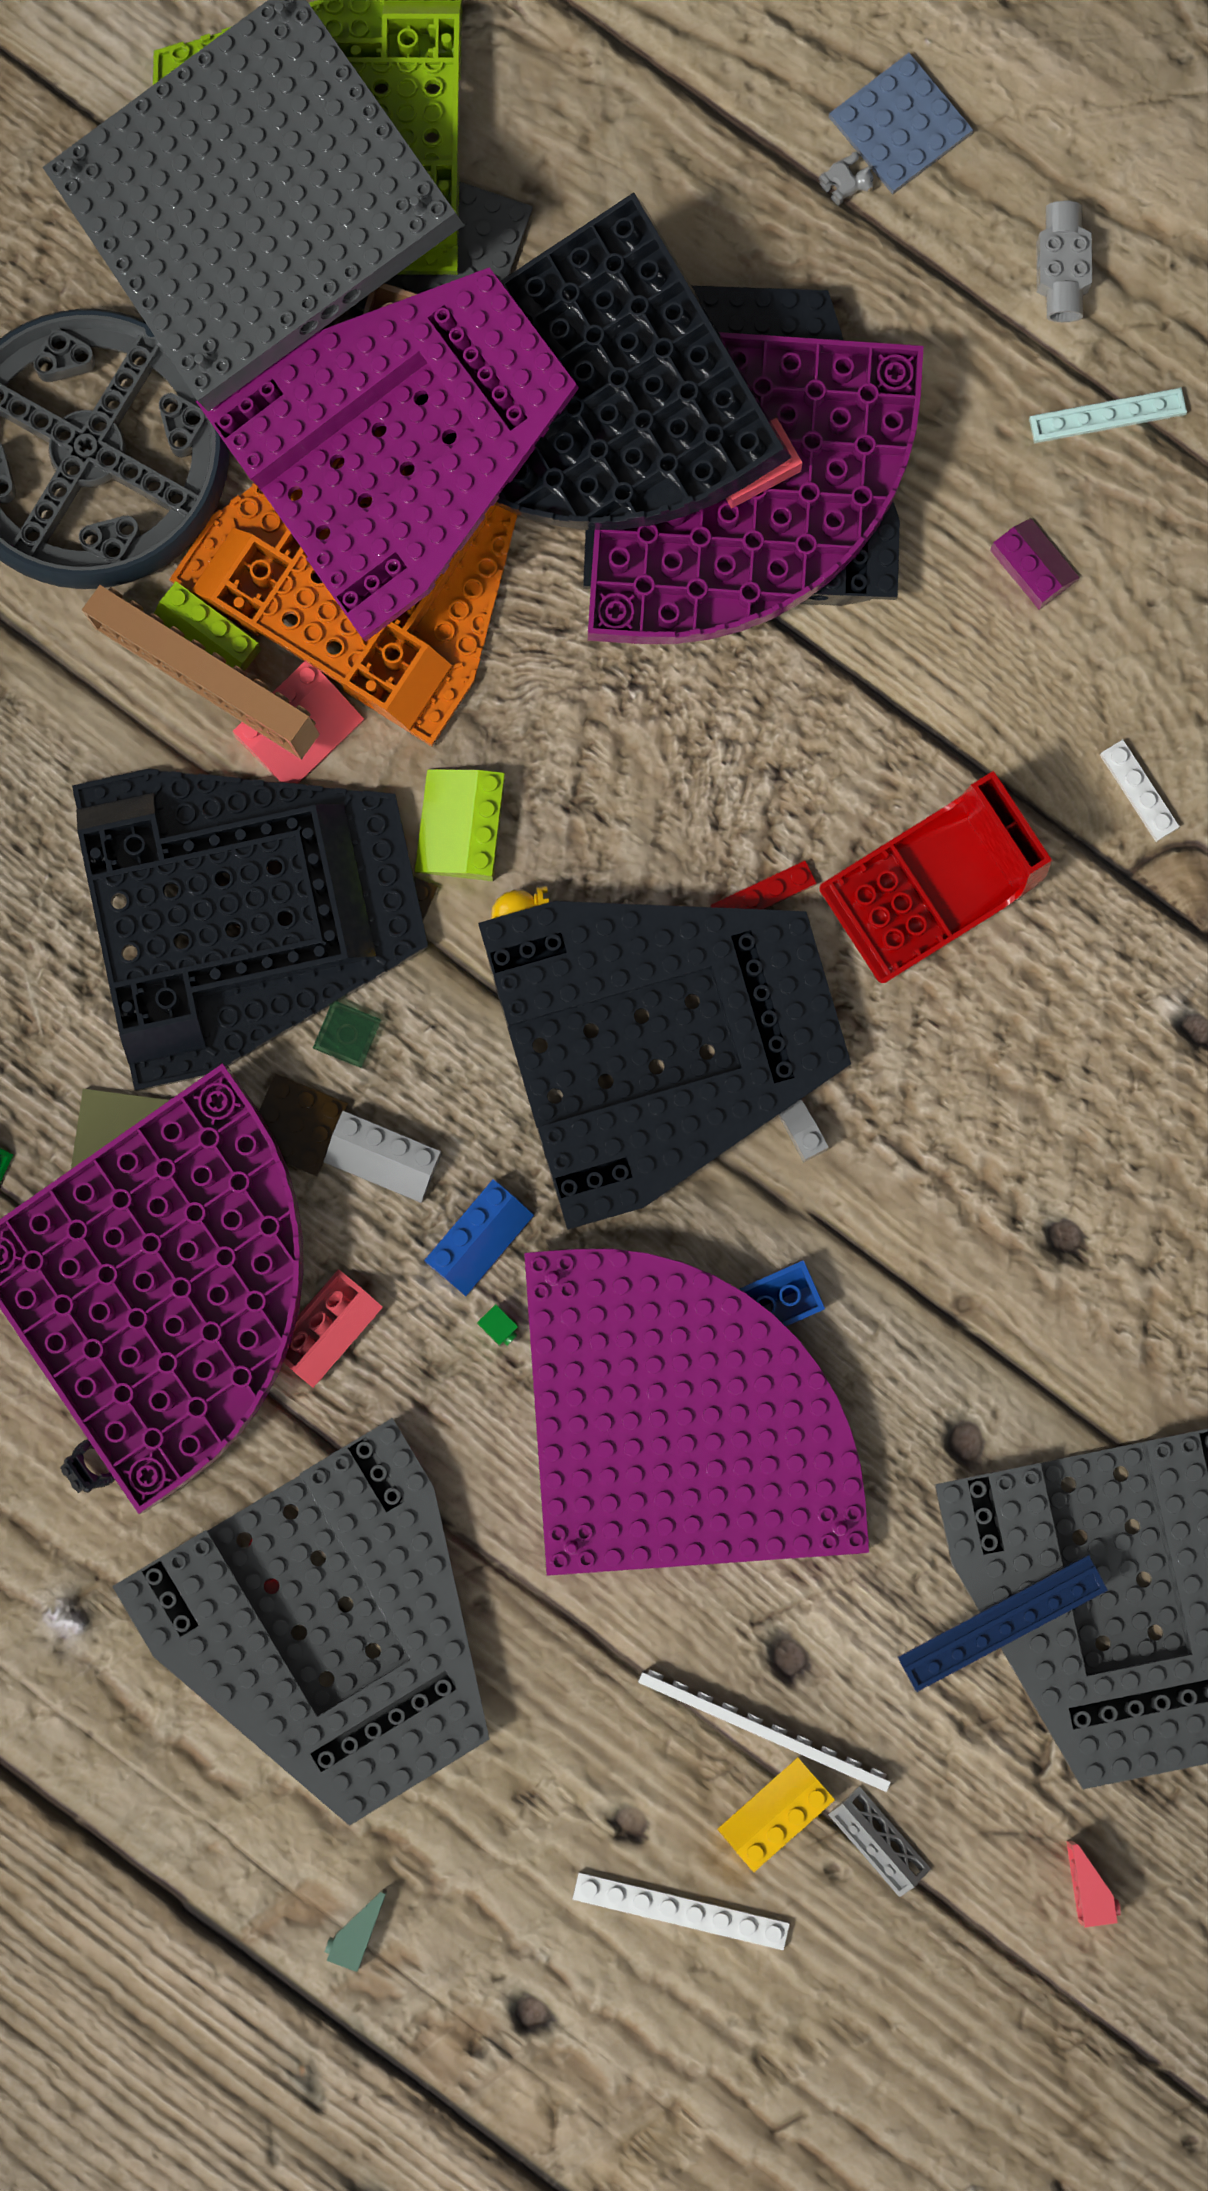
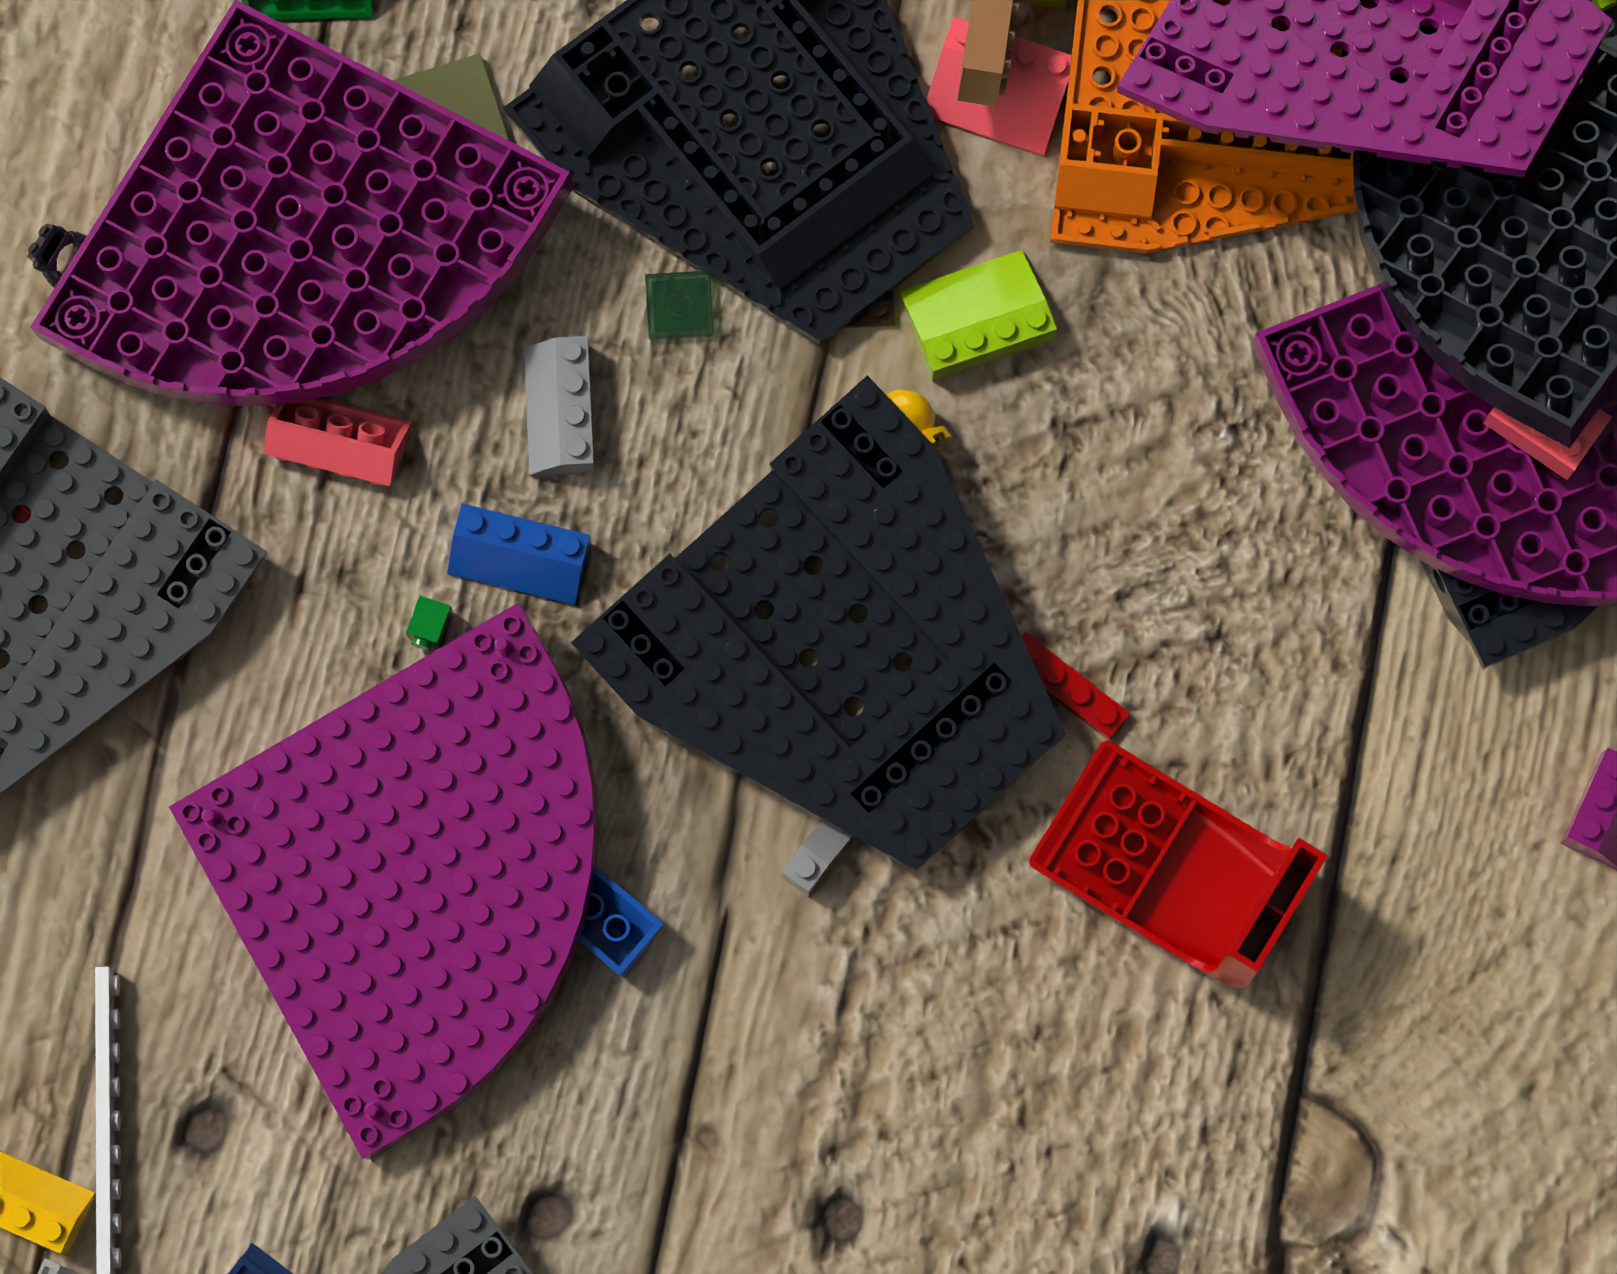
camera: 65 degrees right, 5 degrees down
dark brown plate [259,1073,349,1177] -> none
white plate [1100,740,1179,842] -> none

